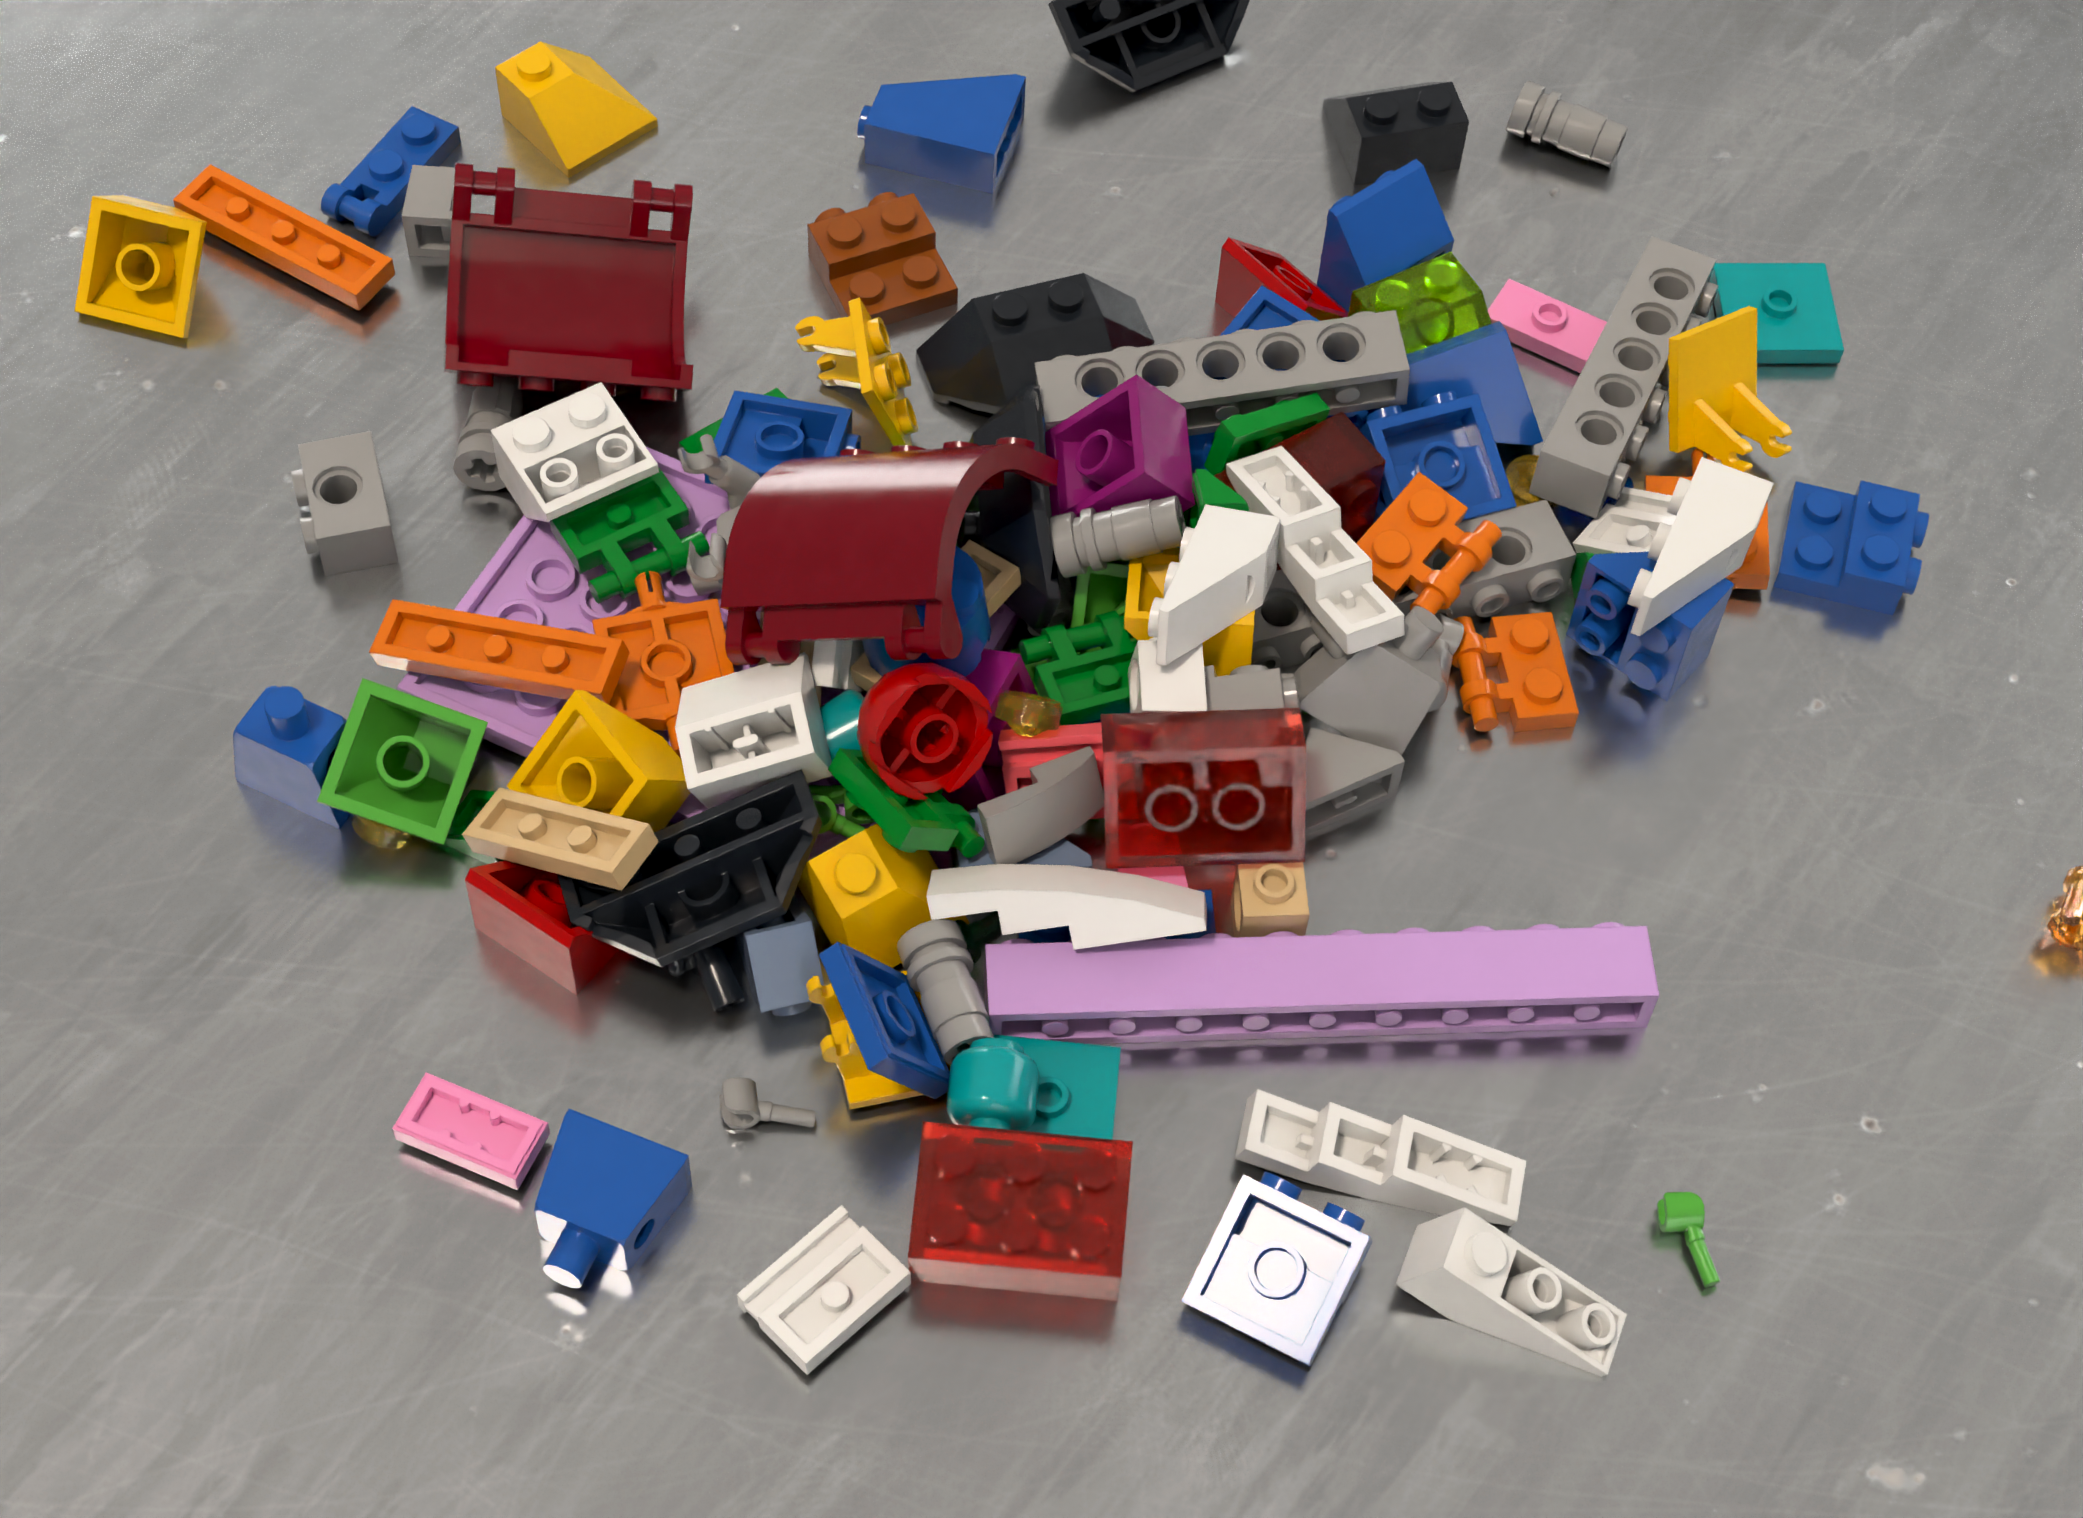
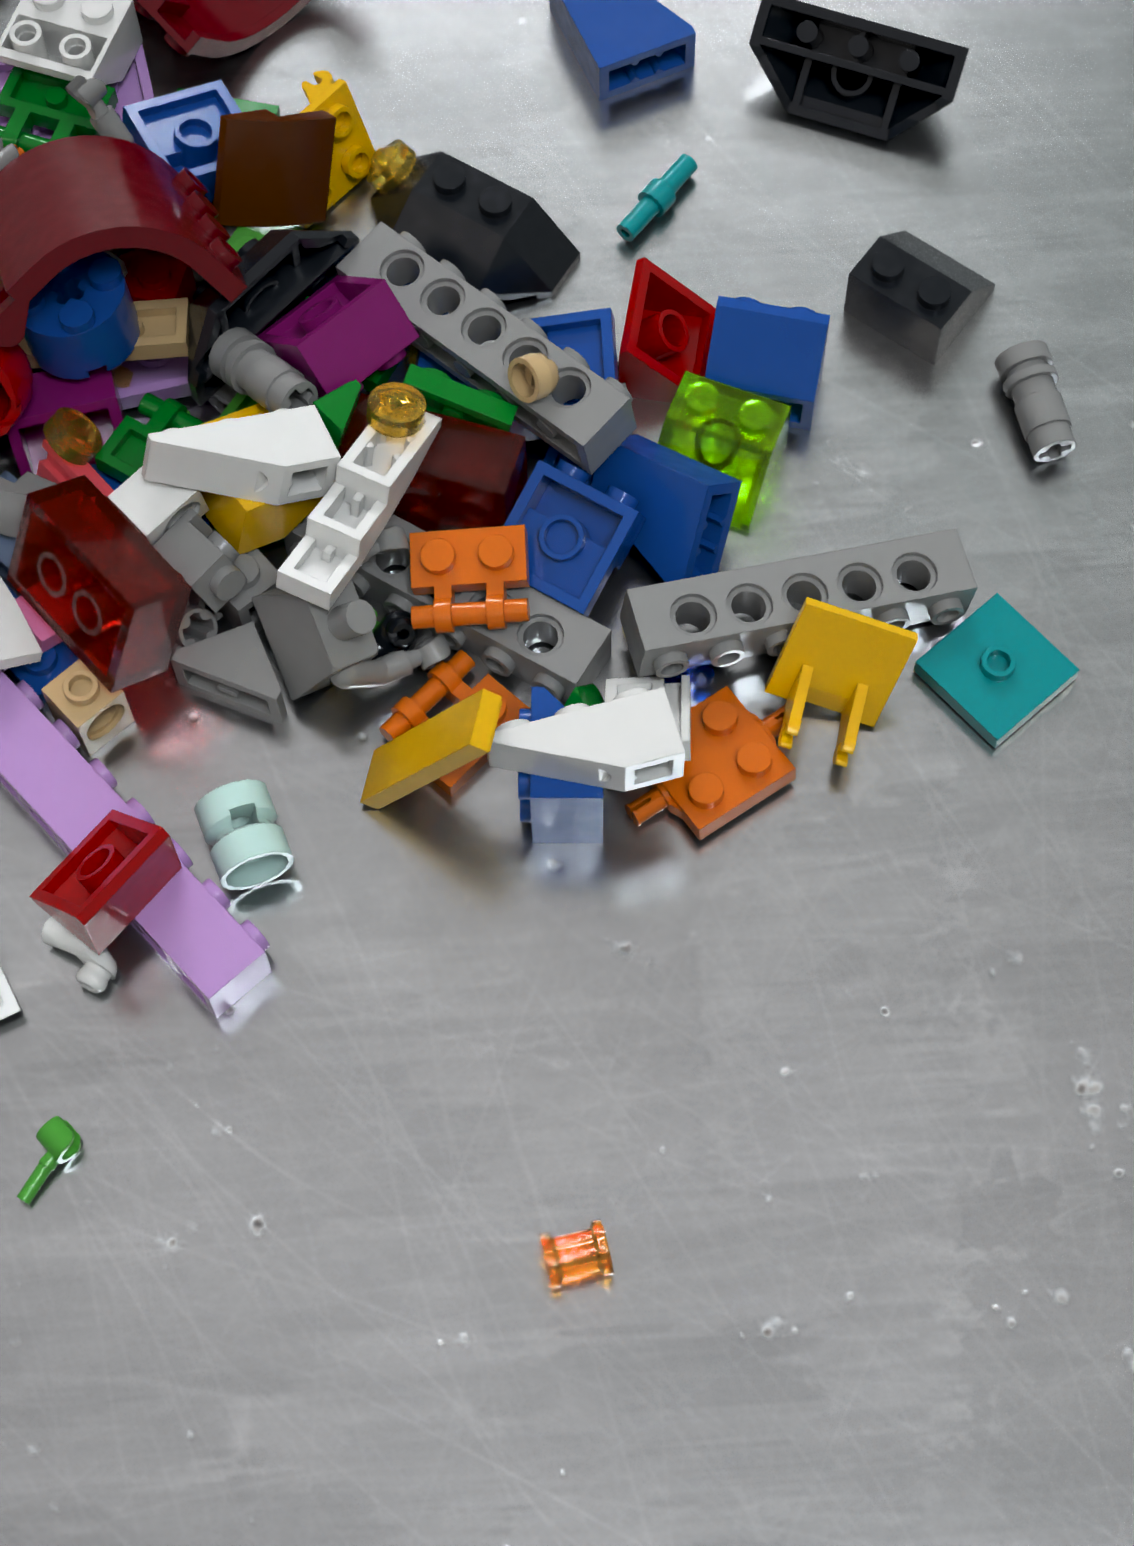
camera: 55 degrees right, 10 degrees up
dark orange plate [807,192,958,326] -> none
bright pink plate [1482,279,1607,373] -> none
blue plate [1773,480,1929,616] -> none
none -> red slope [29,809,182,955]
none -> white arm [41,917,117,993]
none -> light aqua wheel [194,779,294,890]
none -> reddish brown slope [213,109,336,227]
none -> yellow tile [360,688,503,810]
none -> clear yellow tile [366,382,426,438]
none -> clear yellow tile [367,139,416,193]
none -> tan hinge [508,352,559,403]
none -> teal bar [616,154,698,242]

